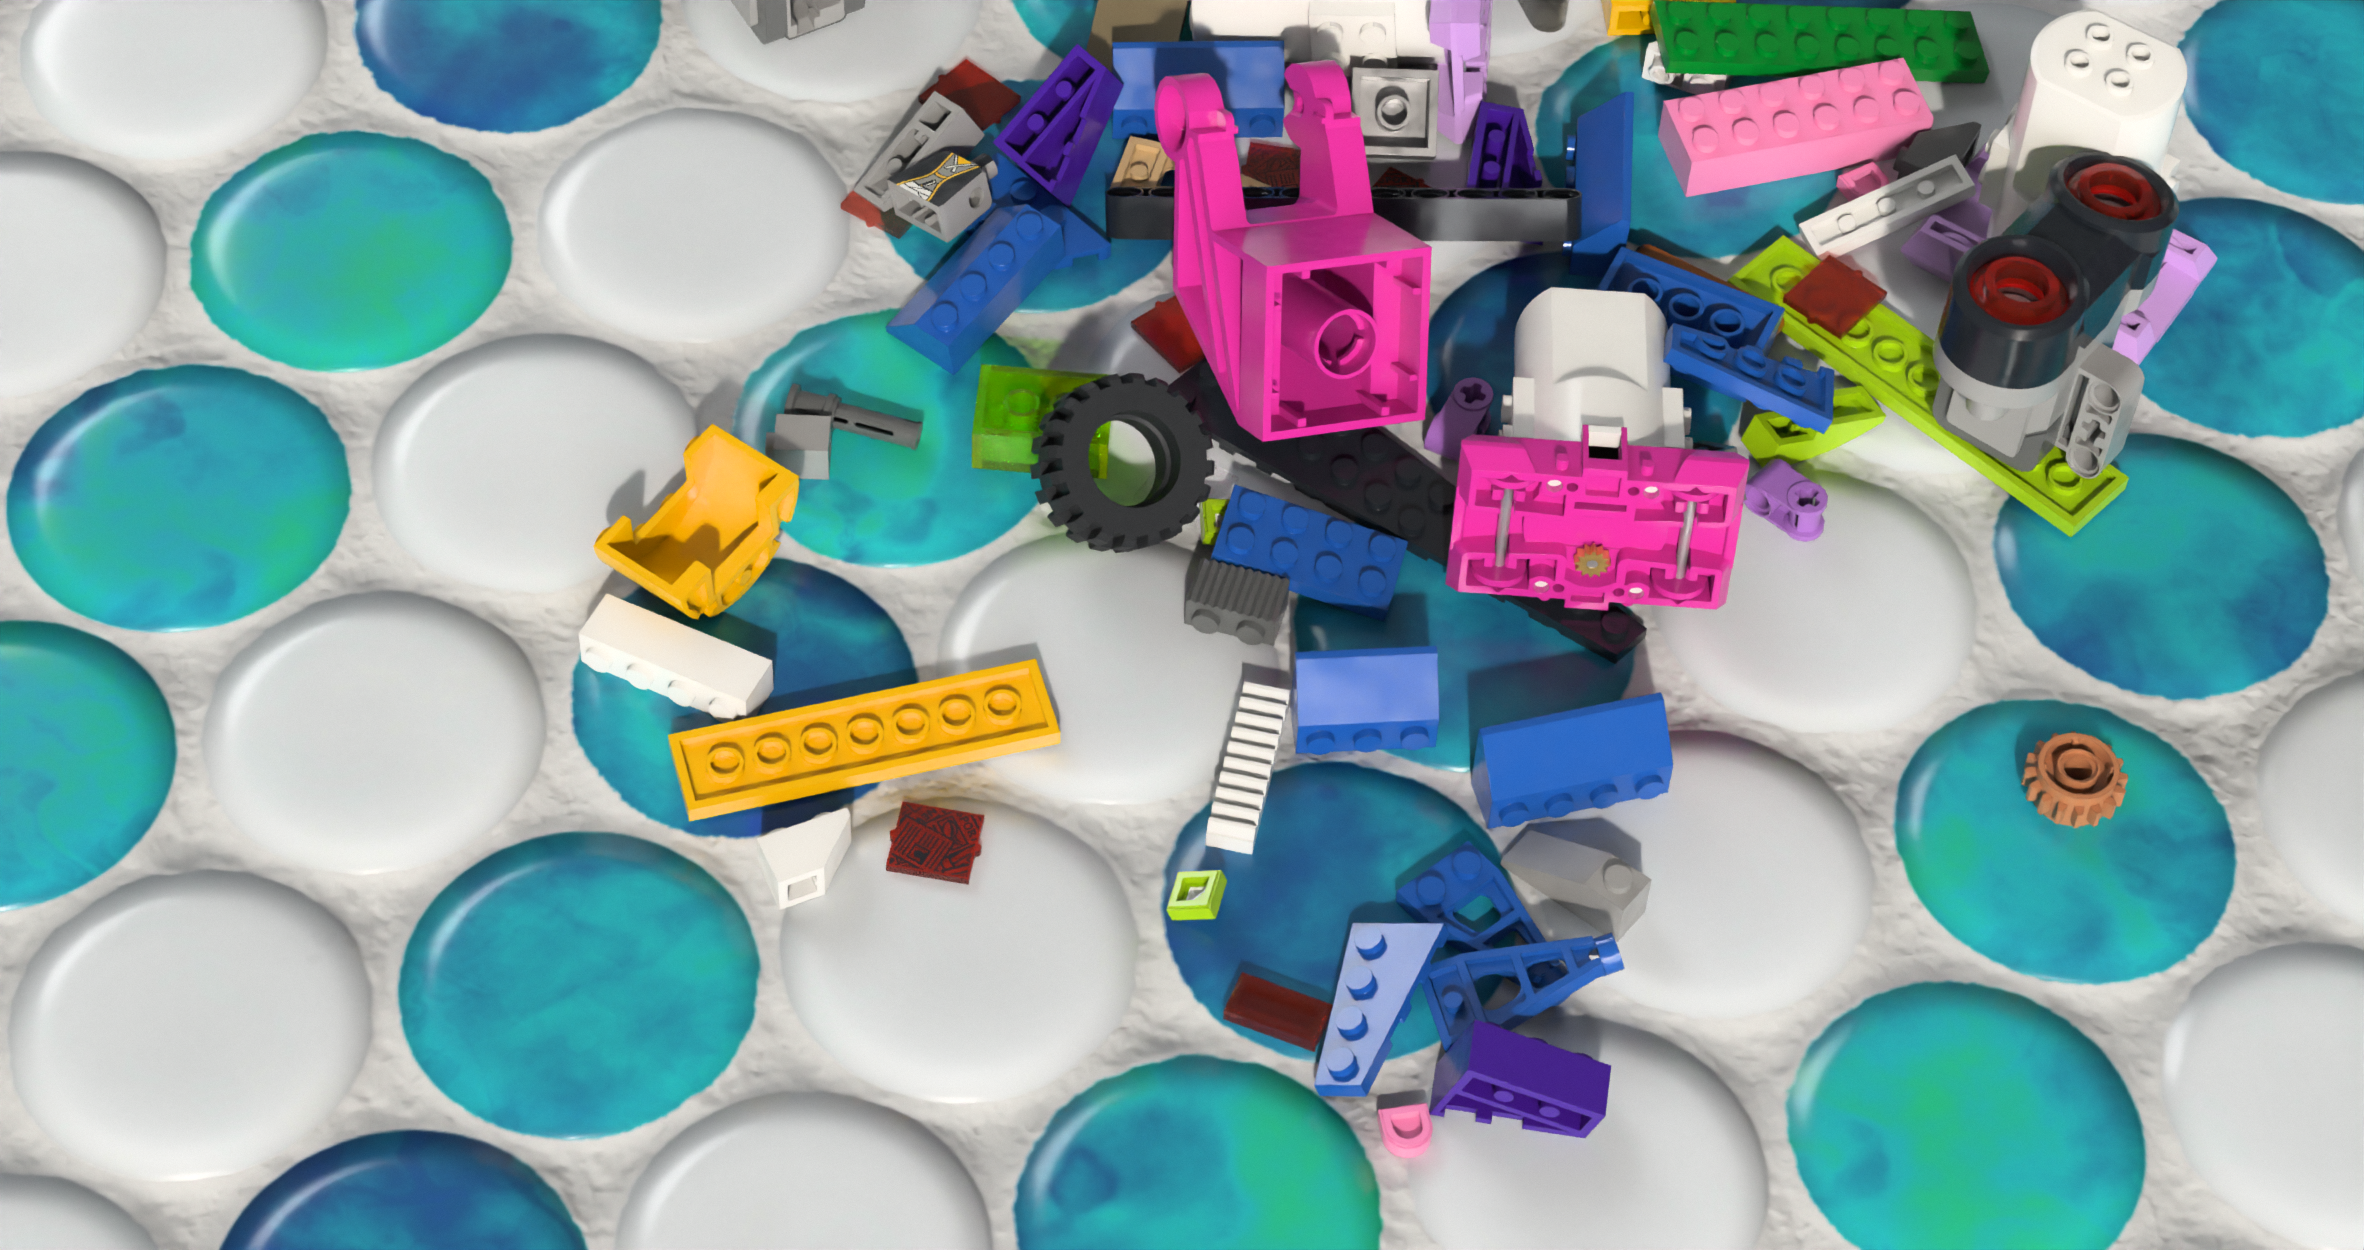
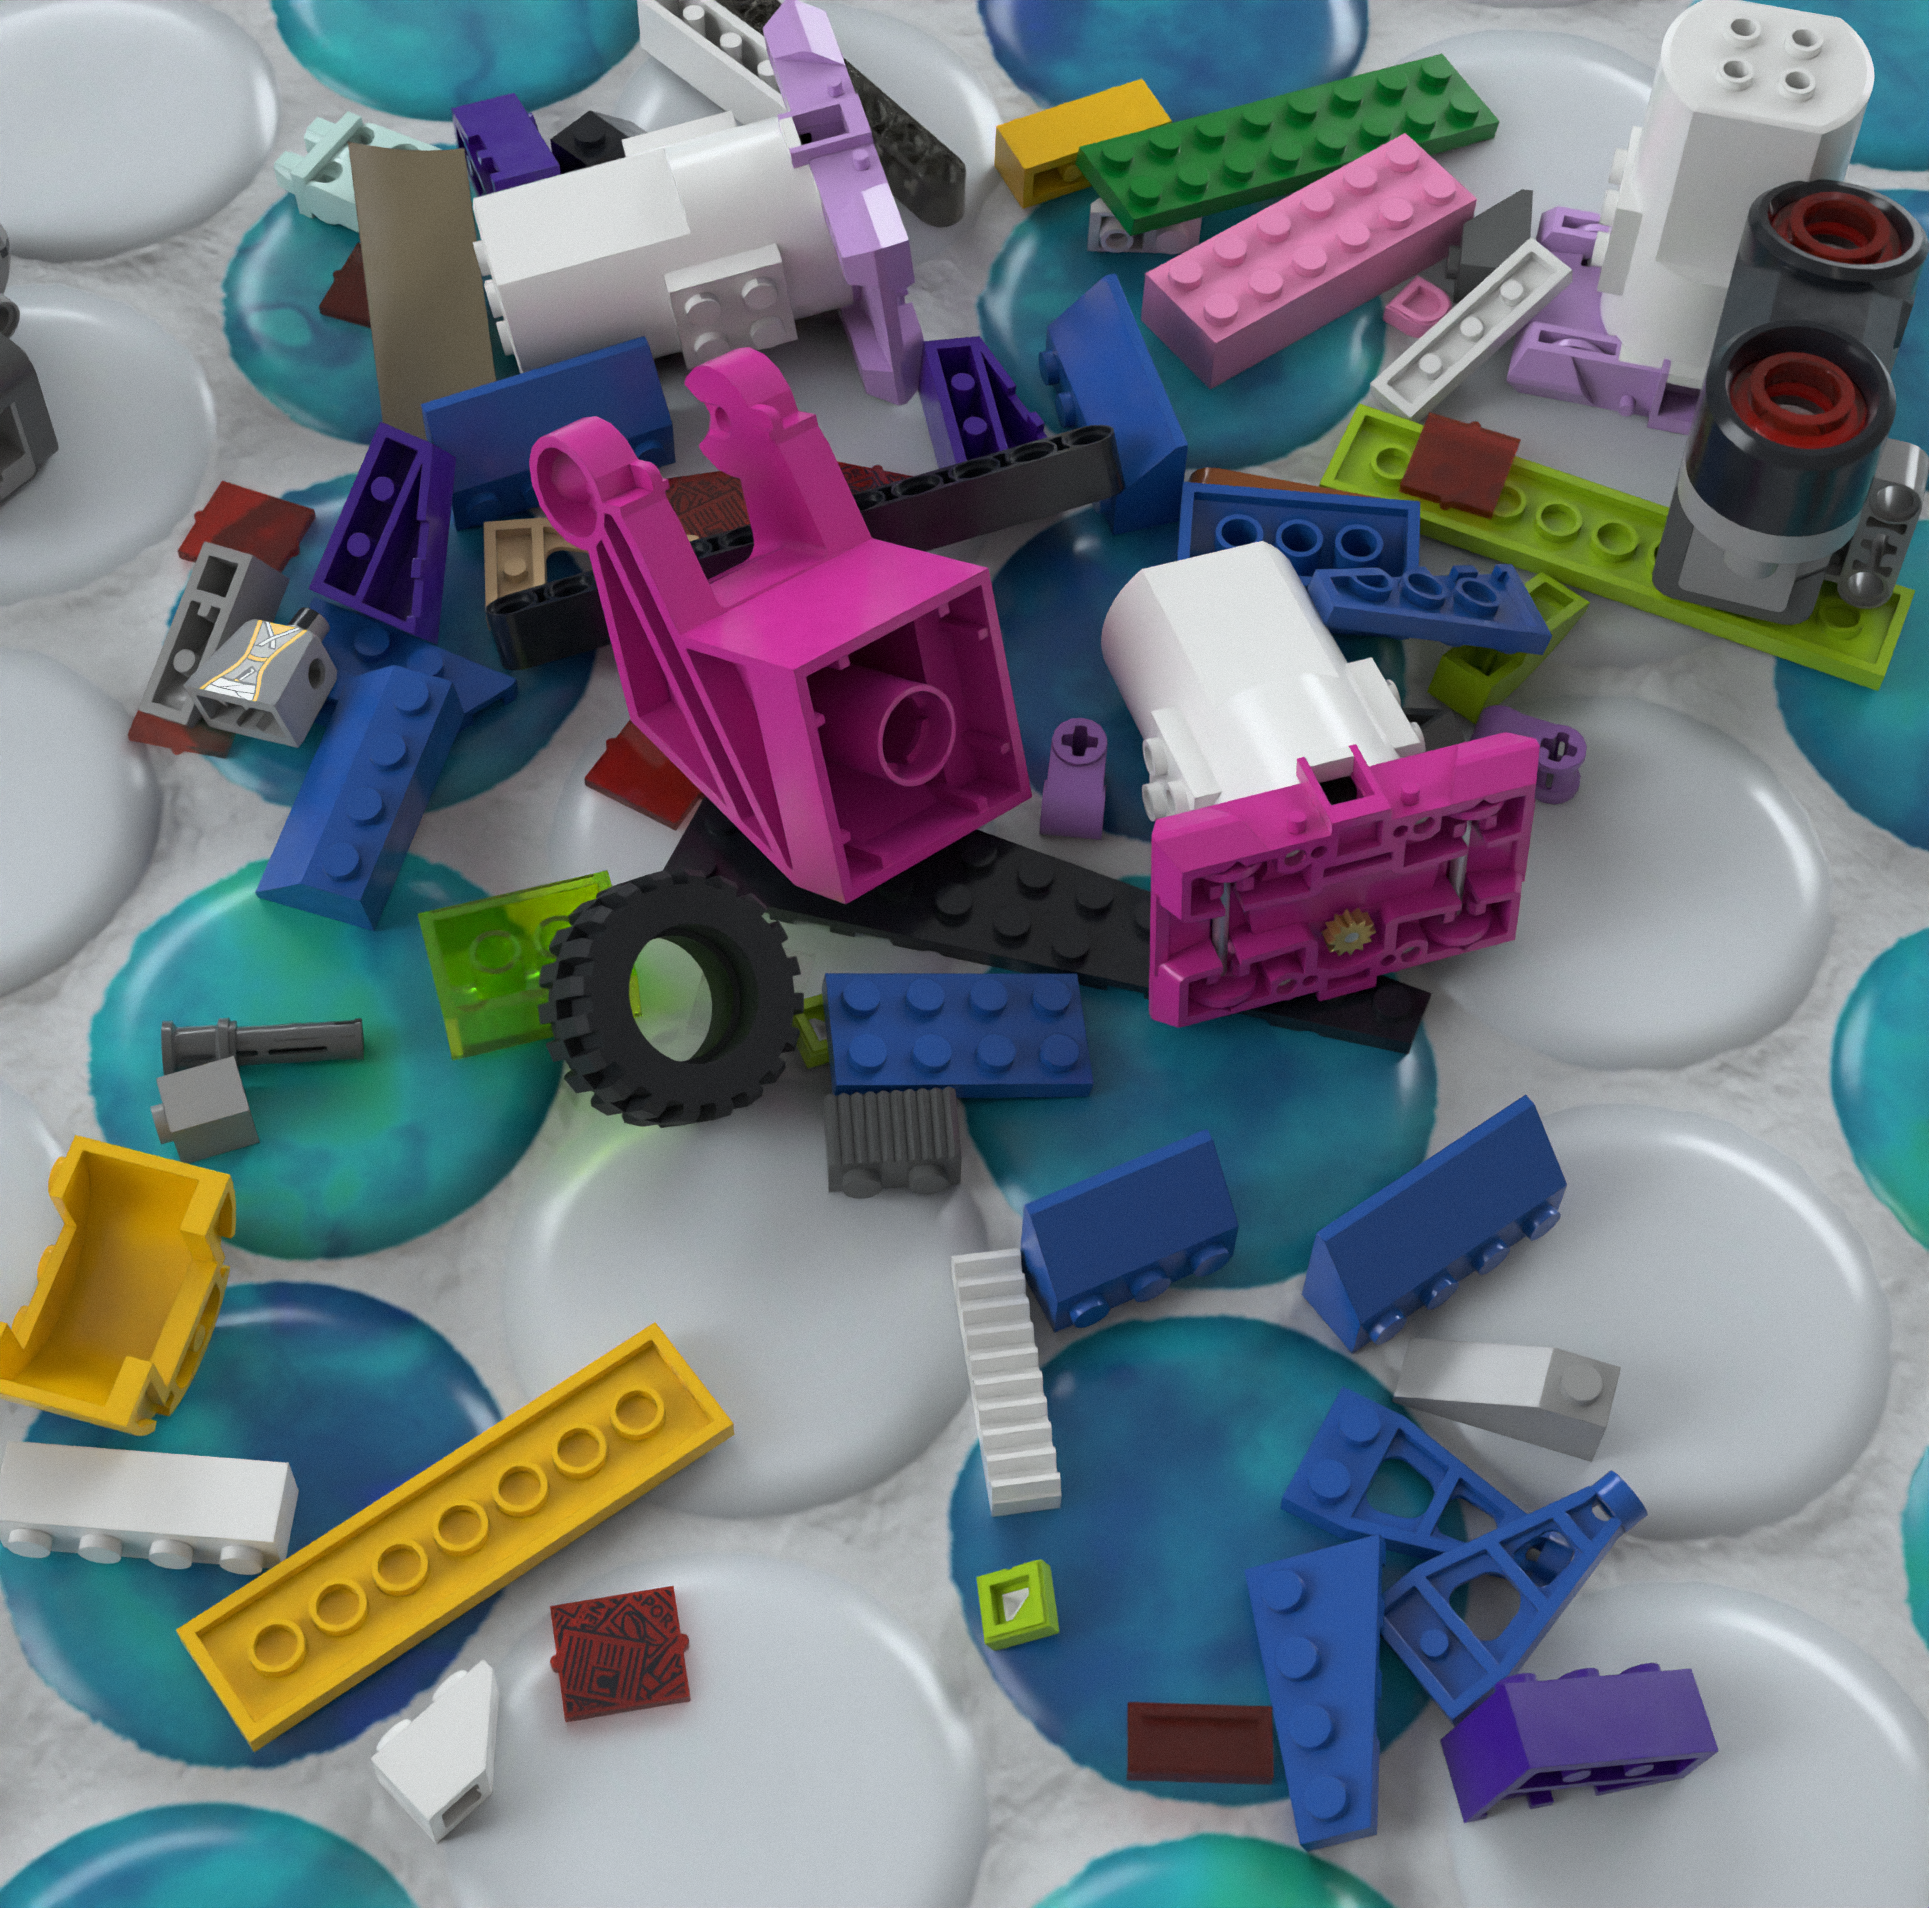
camera: 20 degrees left, 5 degrees up
flat silver brick [1350,67,1439,160] -> none
bright pink tile [1377,1103,1433,1158] -> none

